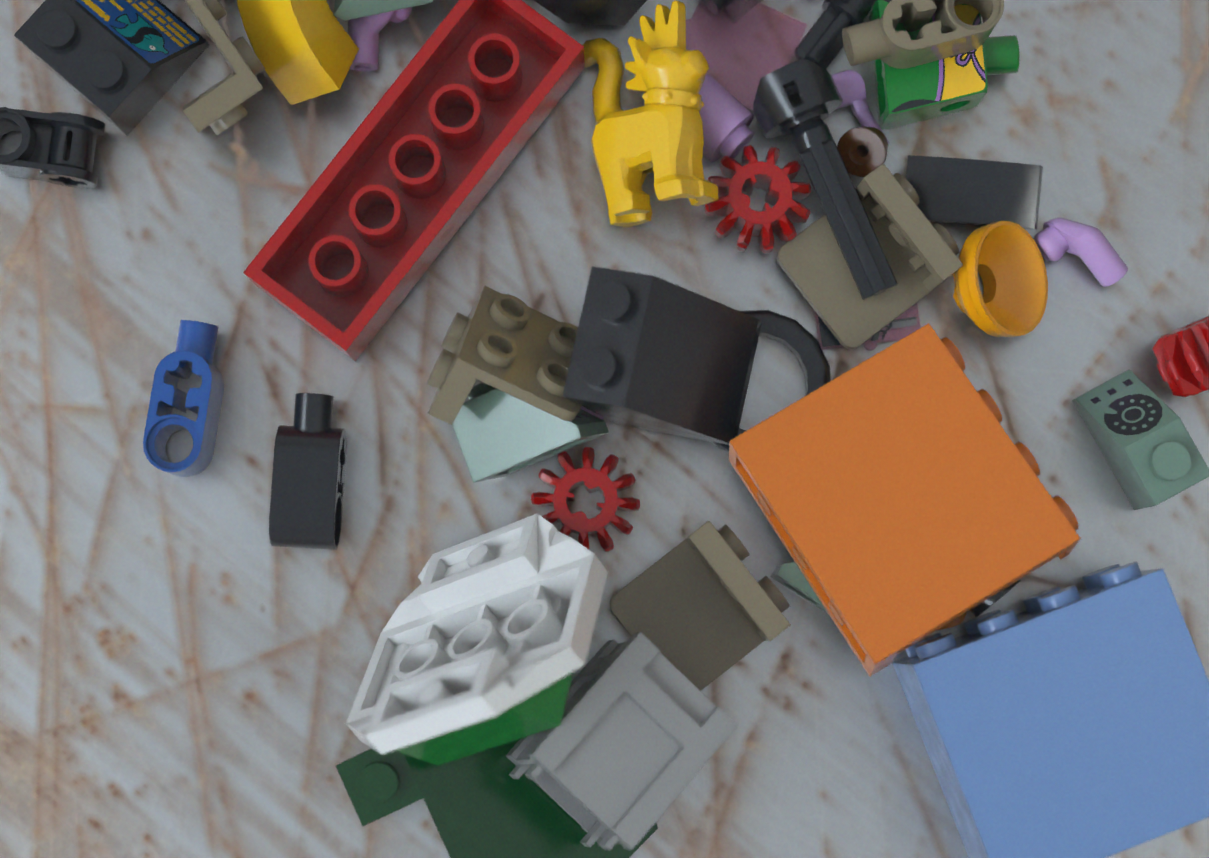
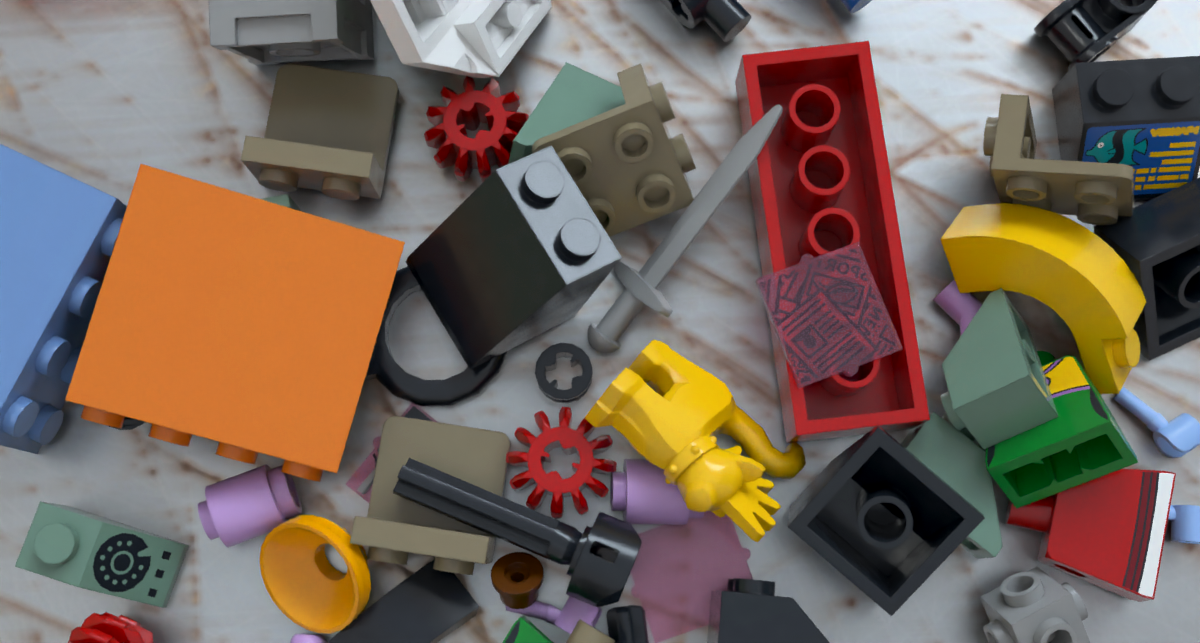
camera: 140 degrees right, 5 degrees down
none -> lavender brick [198,464,302,548]
none -> black bush [535,343,593,404]
none -> light grey sword [587,104,783,354]
none -> clear pink piece [755,242,903,389]

